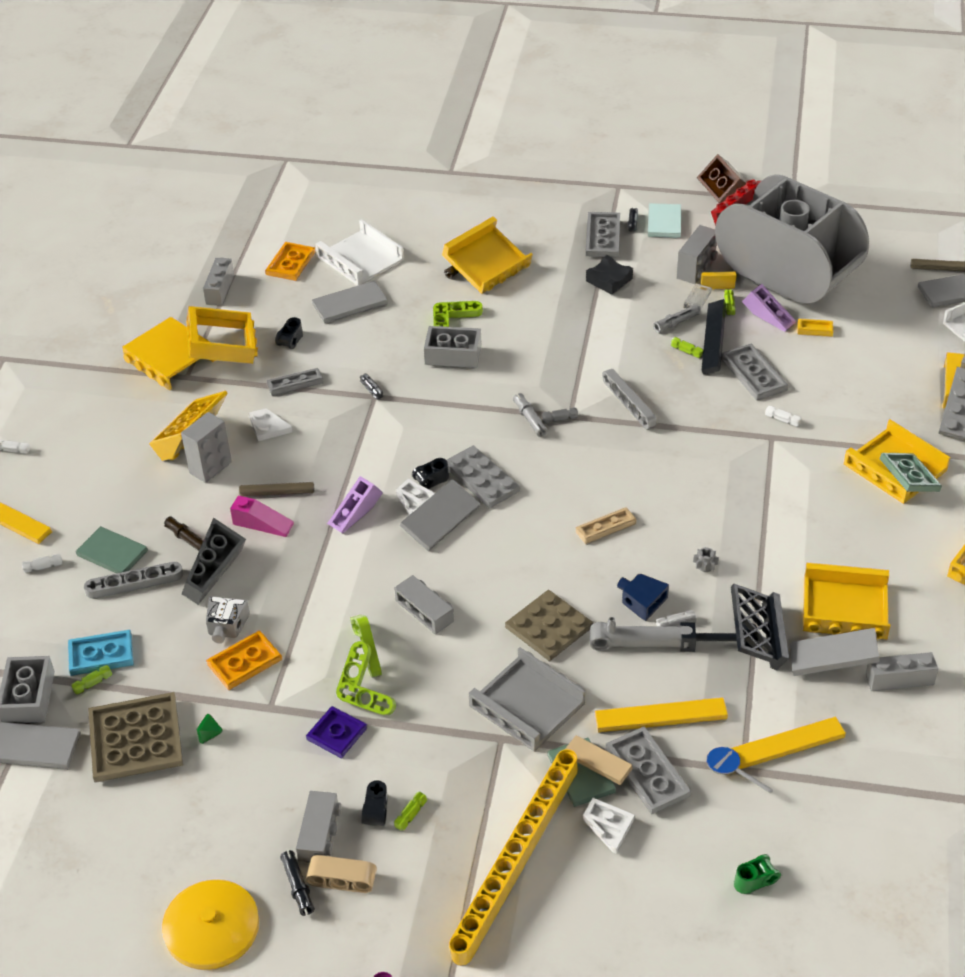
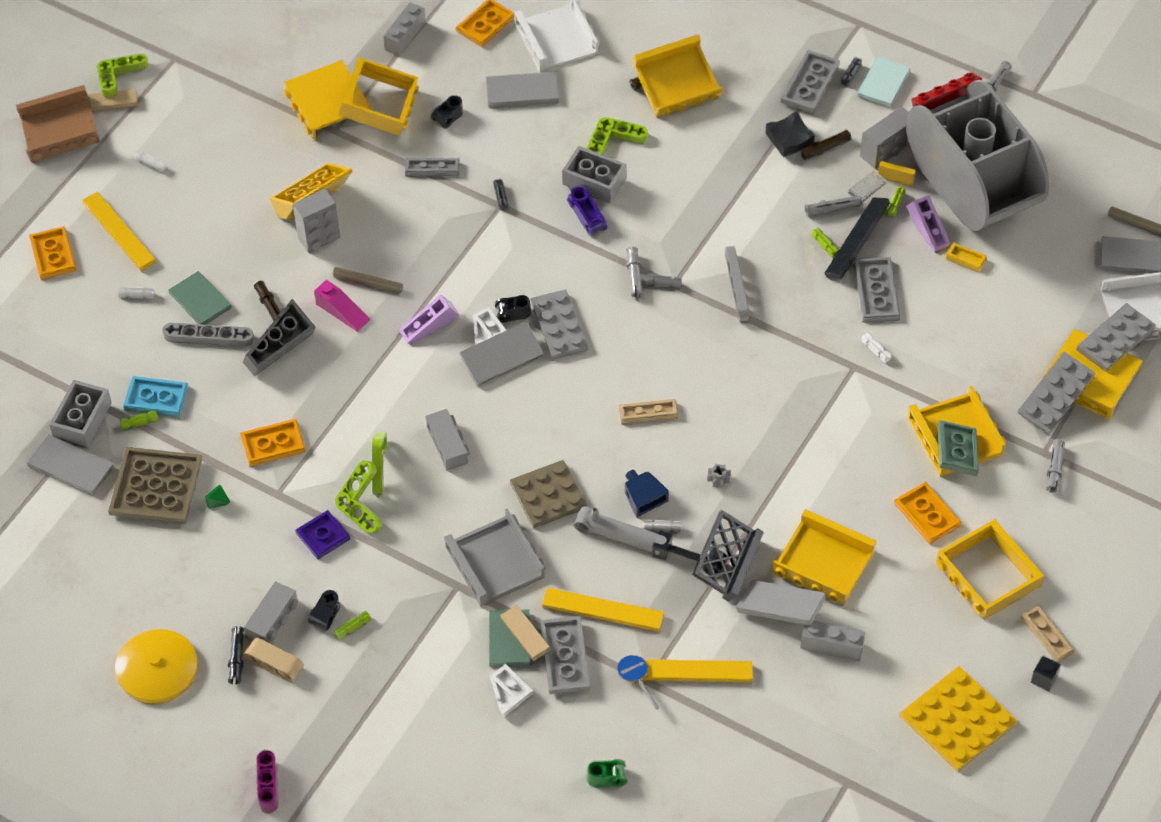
camera: 20 degrees right, 10 degrees up
torso [206,596,250,643] -> none
white wing [249,408,292,441] -> none
yellow beam [449,749,578,966] -> none
reddish brown slope [696,154,746,203] -> none
none -> dark purple piece [567,186,607,236]
none -> dark brown pin [800,130,851,160]
none -> light orange tile [894,481,962,545]

